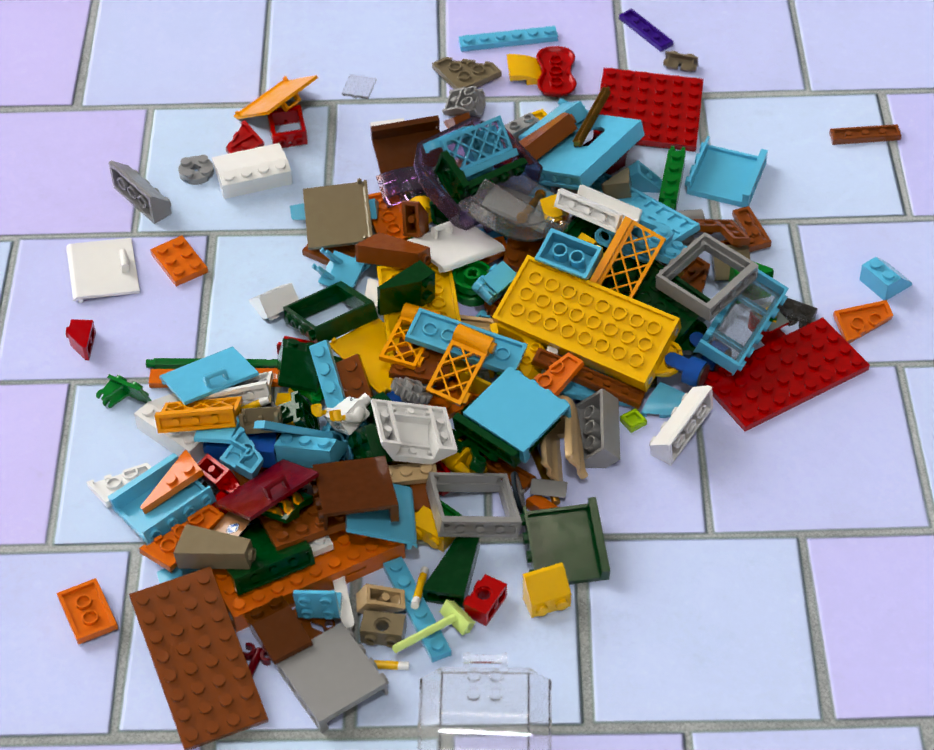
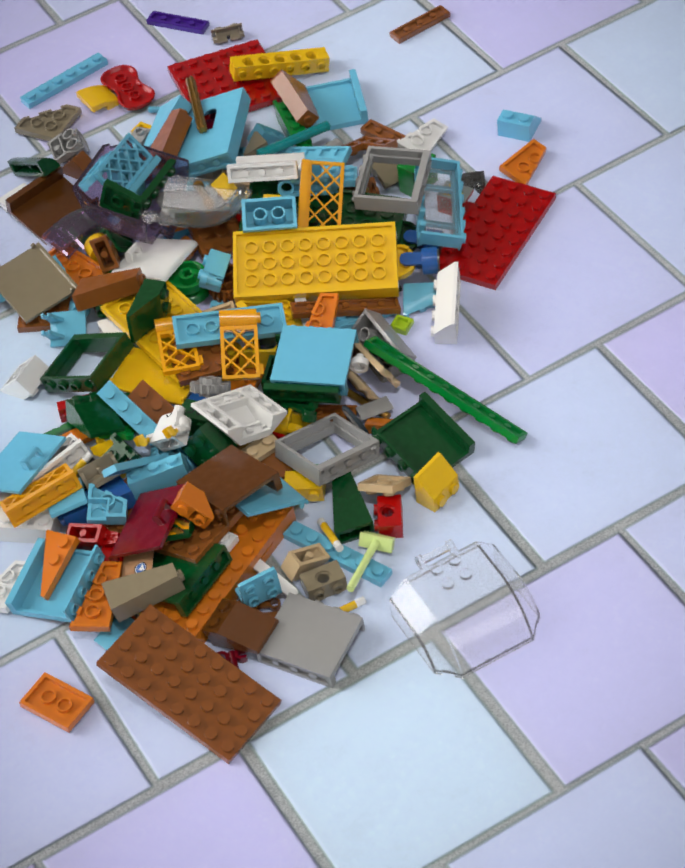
camera: 25 degrees left, 0 degrees up
none -> dark green brick [7,157,61,177]
none -> orange slope [171,482,214,529]
none -> yellow brick [230,47,330,82]
none -> teal axle [256,121,331,155]
none -> slope [270,69,320,128]
none -> white tile [350,353,369,373]
none -> tan plate [358,474,411,496]
none -> green plate [363,336,528,444]
none -> white wing [397,119,448,151]

